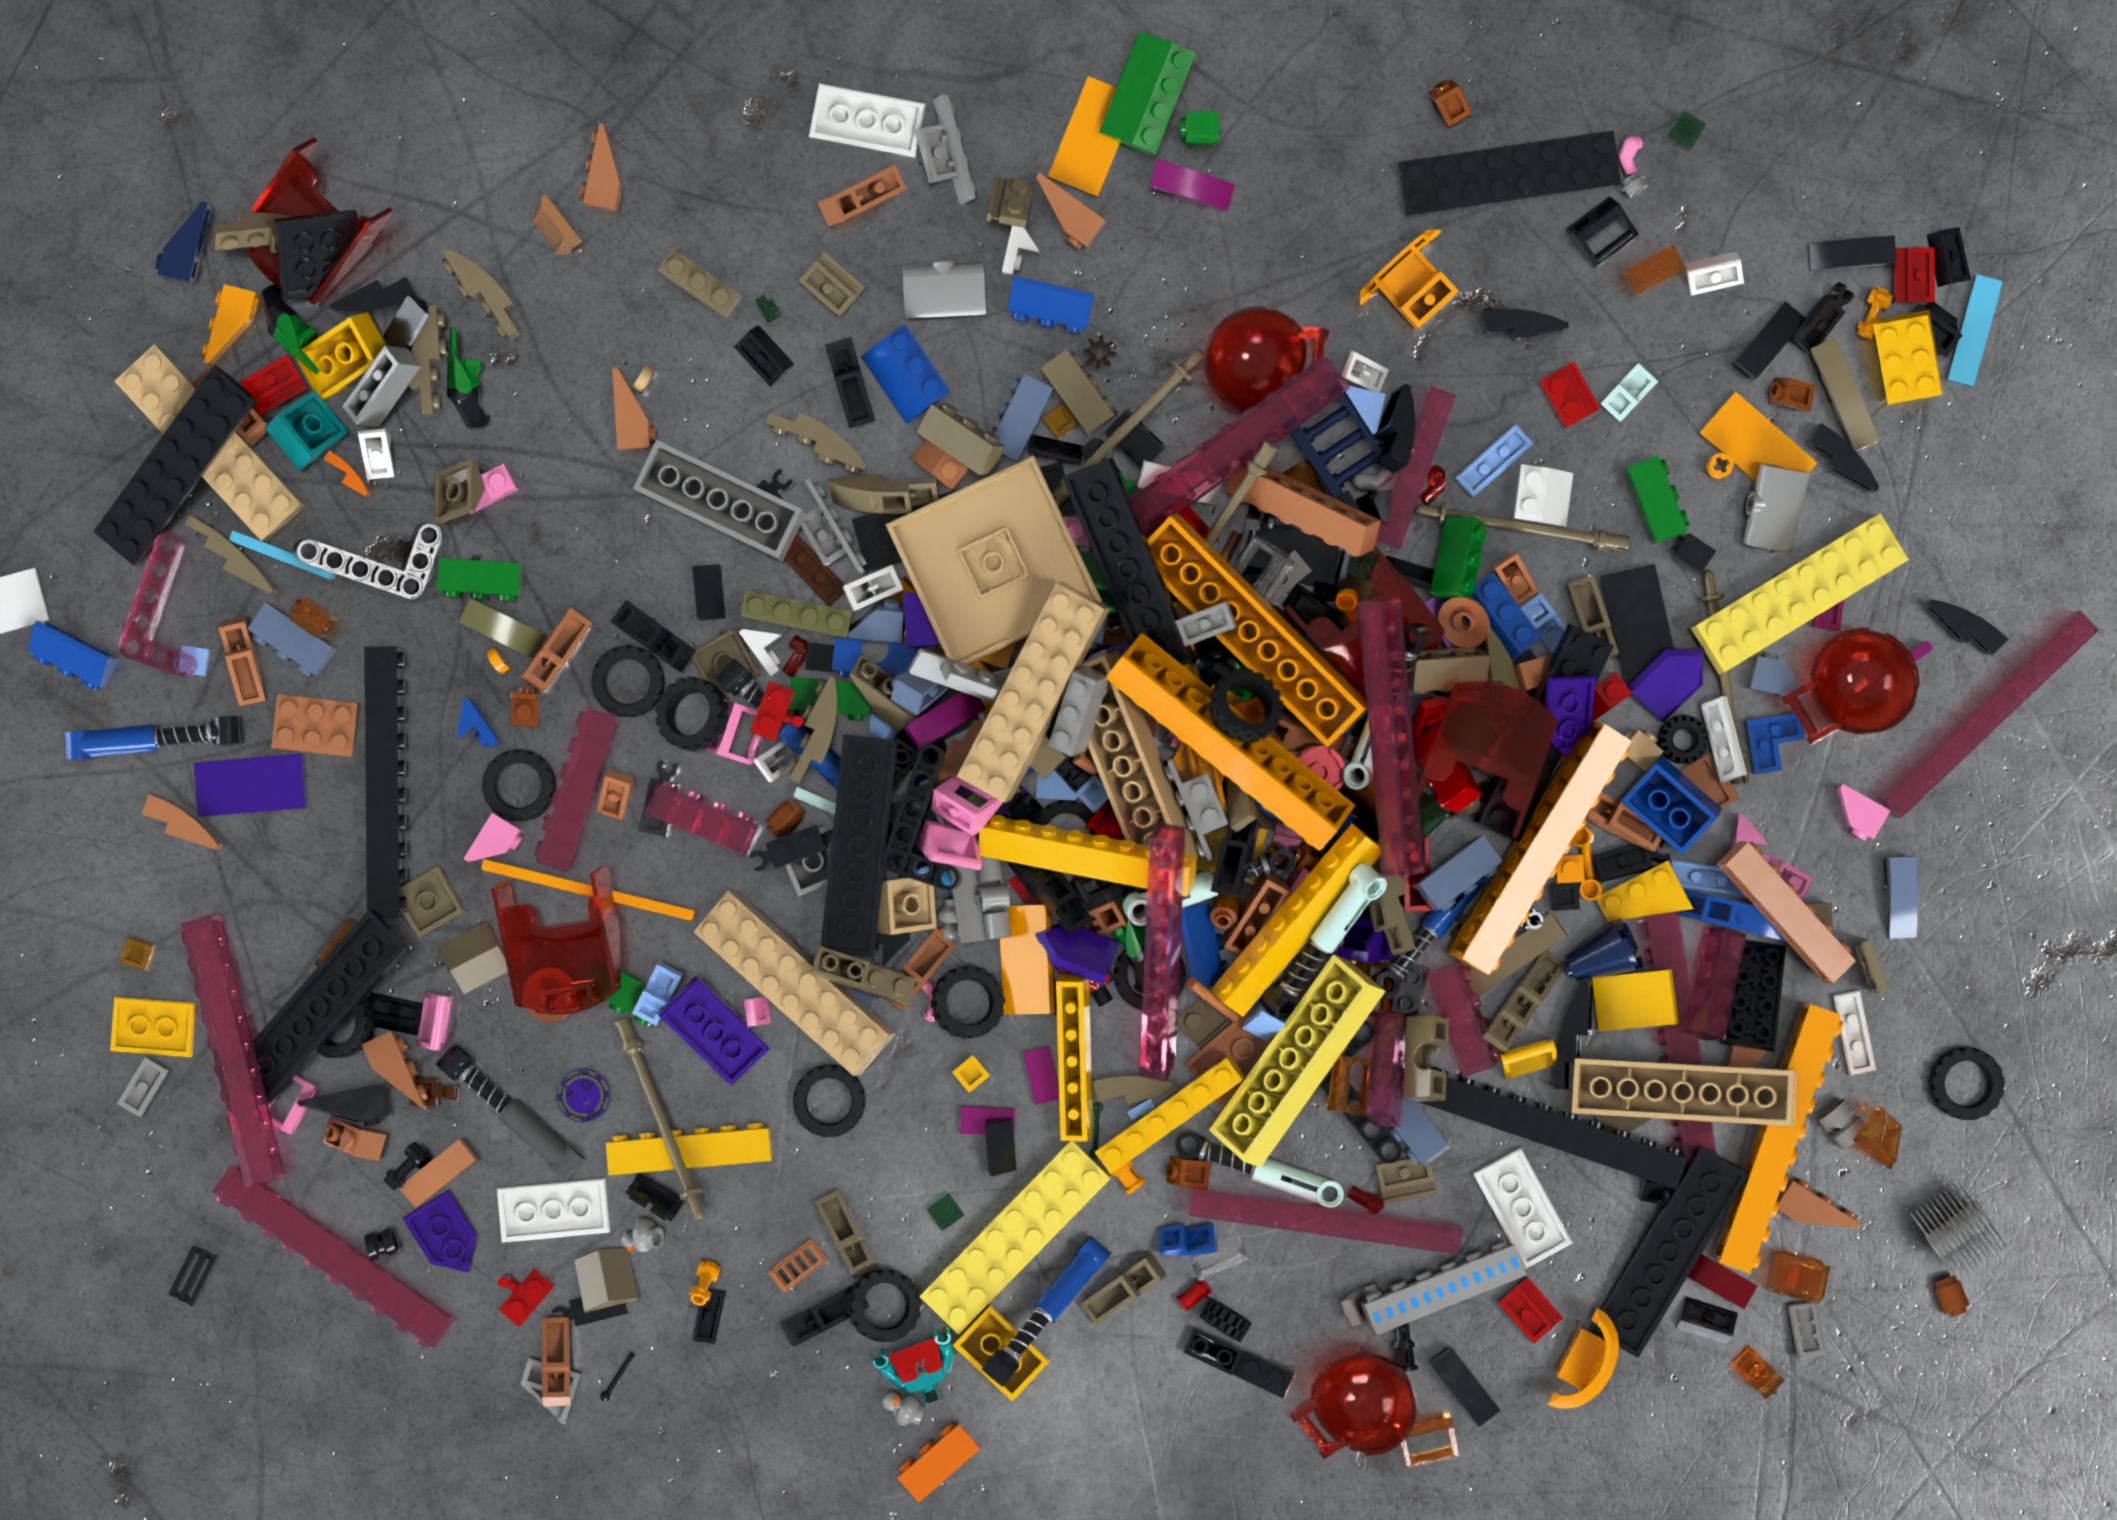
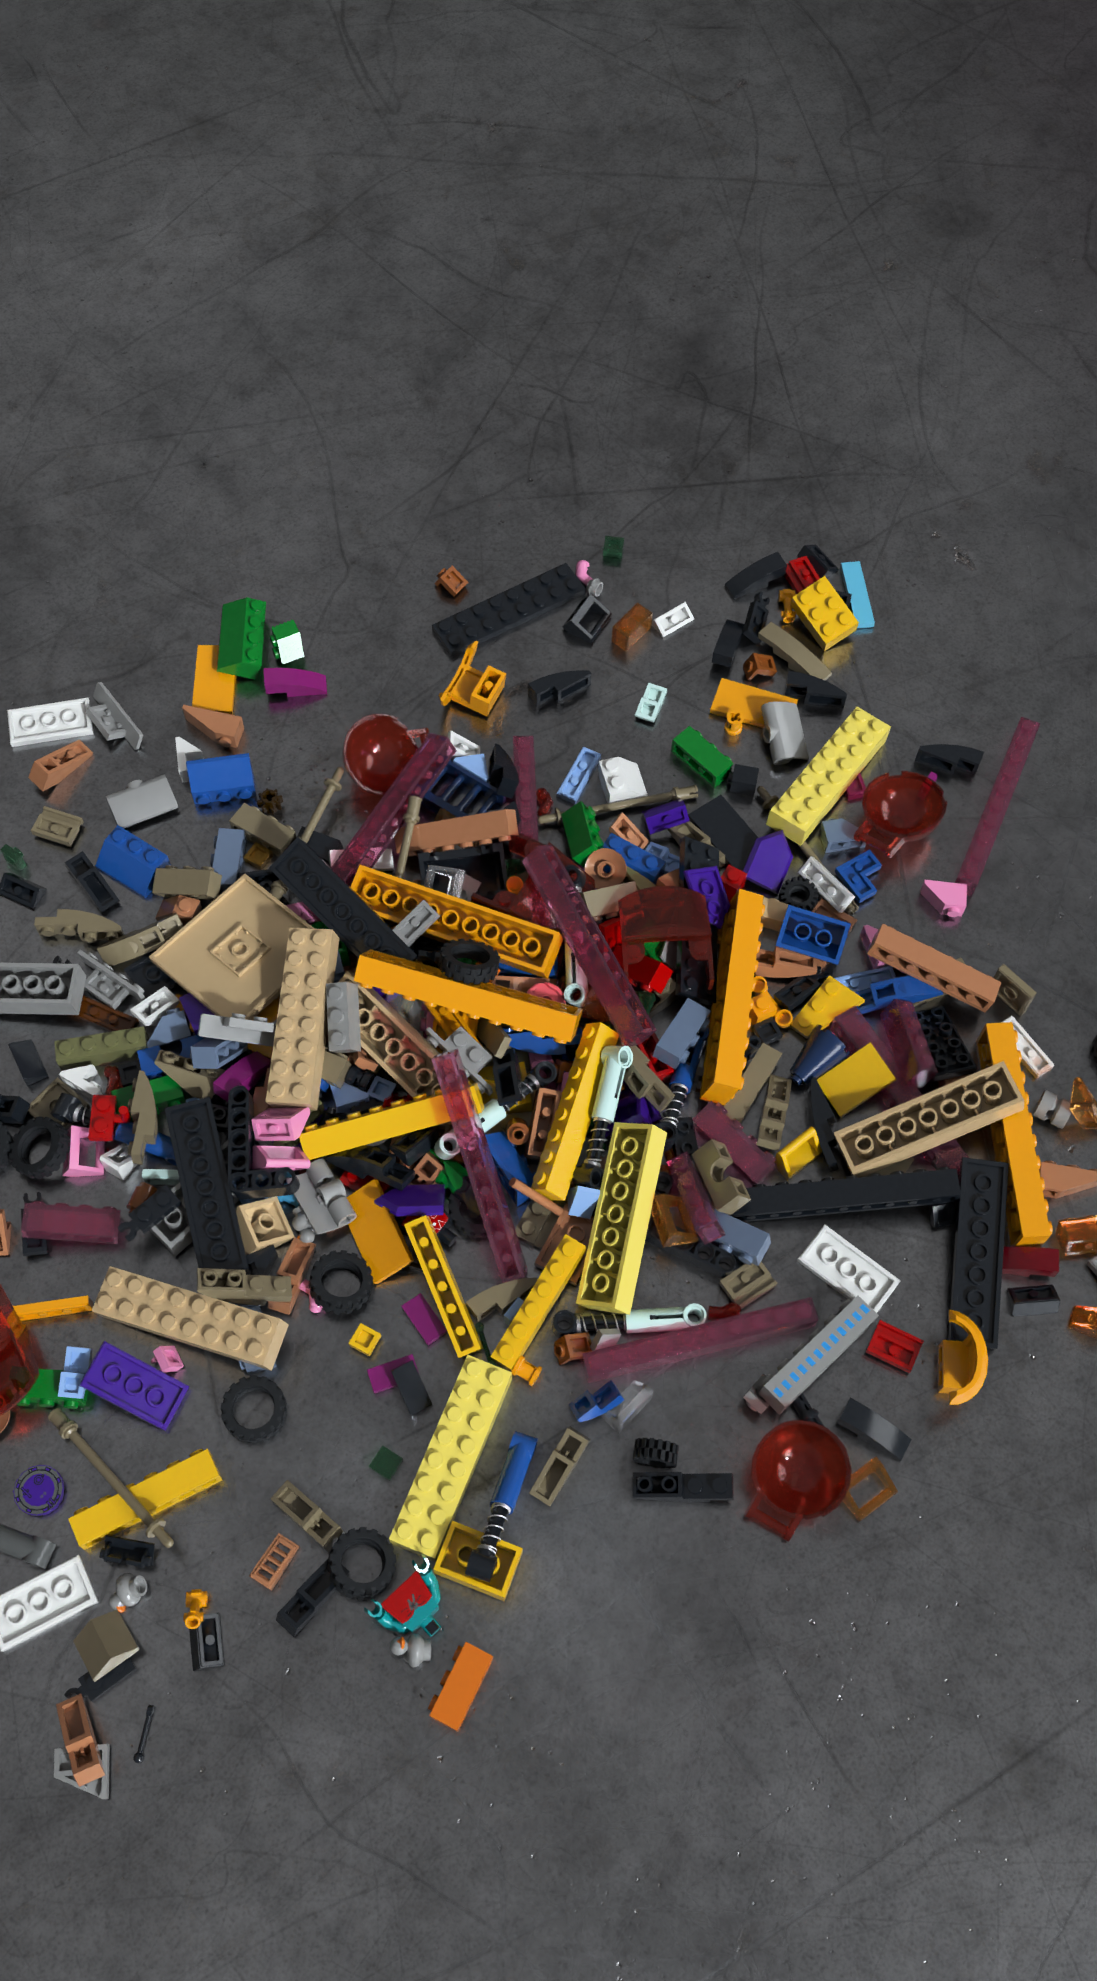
camera: 20 degrees left, 25 degrees down
red plate [498,1268,555,1327] -> none
dark tan plate [987,175,1034,228] -> none
red pin [1176,1278,1212,1311] -> none
red plate [1539,362,1600,429] -> none
sand blue slope [1886,856,1918,939] -> none
none -> light grey tile [590,1328,621,1353]
none -> dark purple tile [642,799,690,835]

